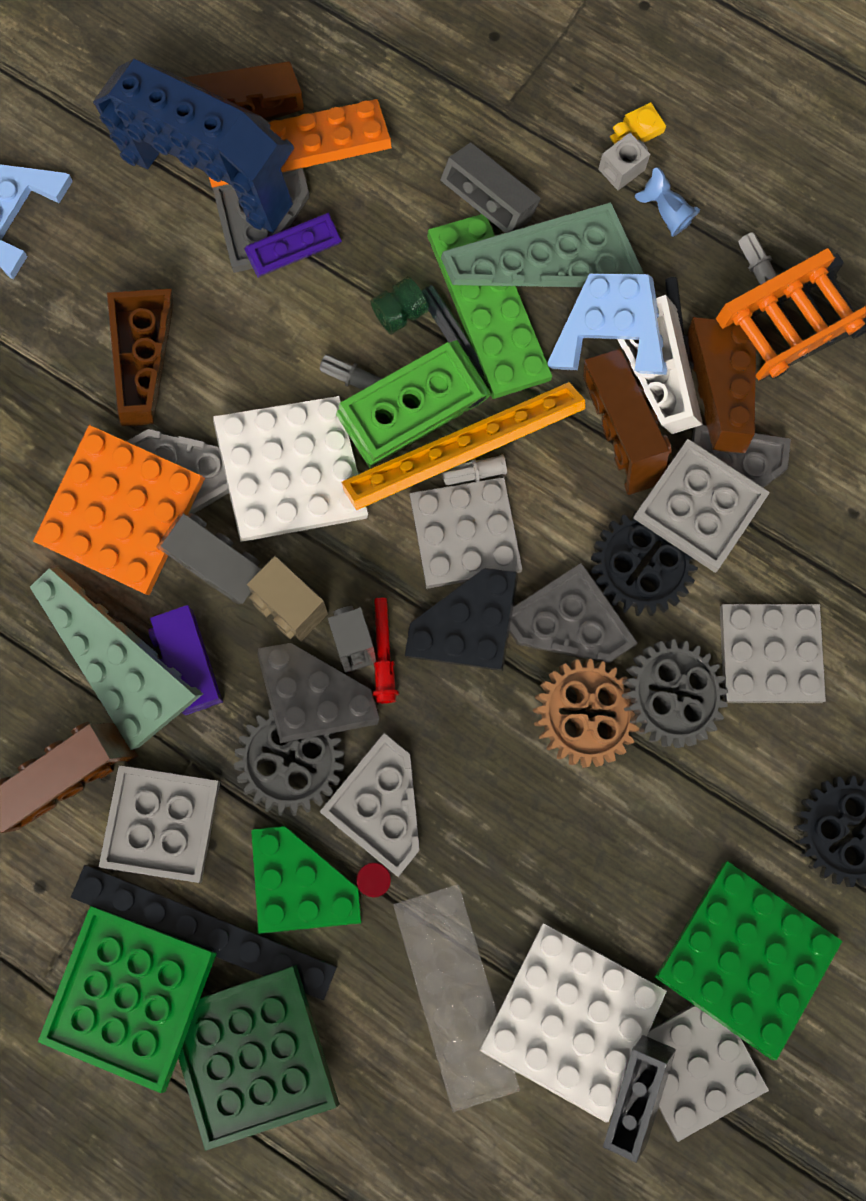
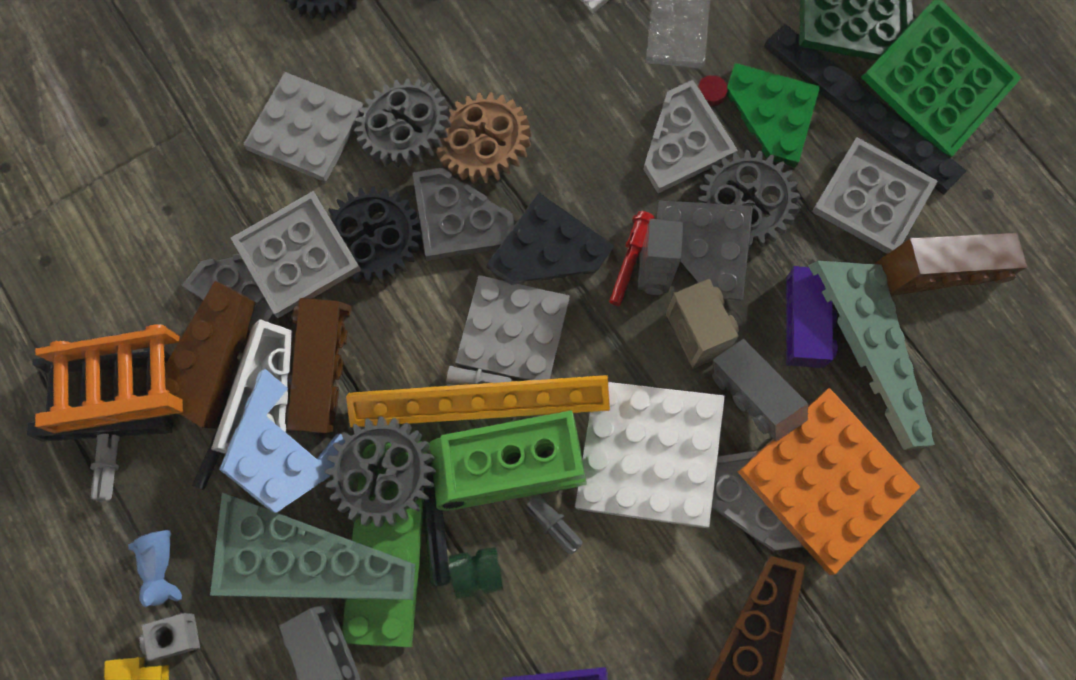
camera: 155 degrees left, 5 degrees down
none -> dark grey gear [325,416,436,528]

